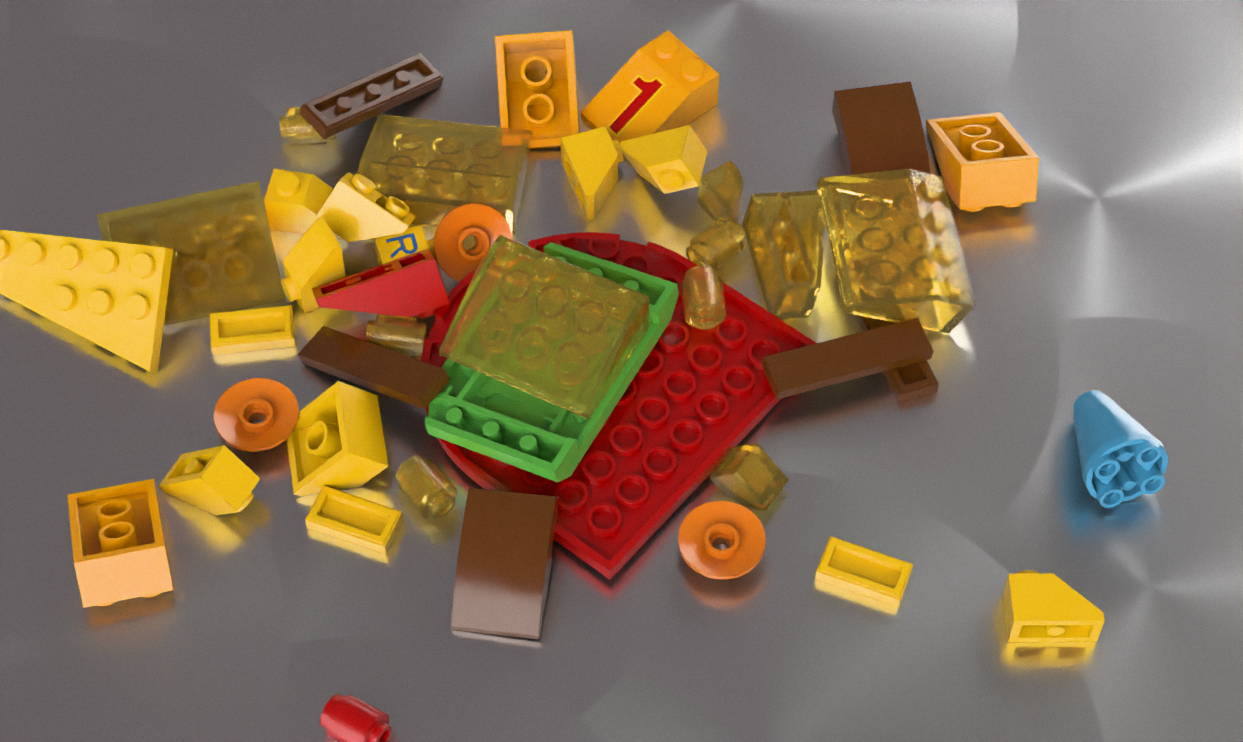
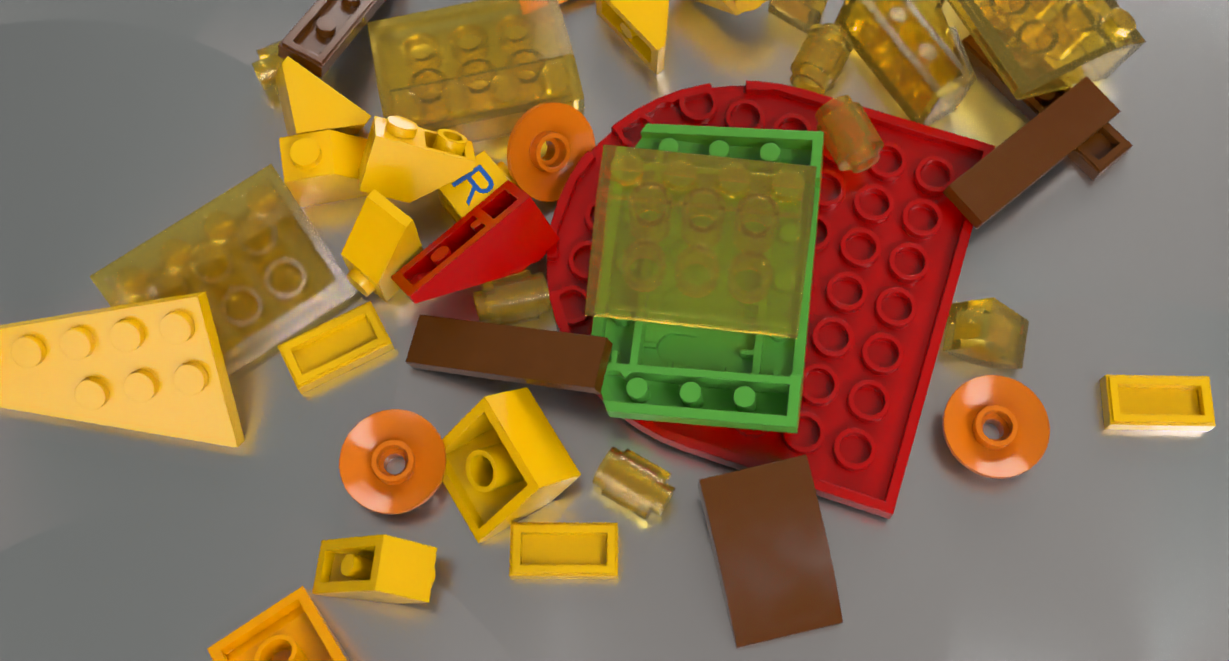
camera: 20 degrees left, 15 degrees up
none -> yellow slope [275,56,371,136]

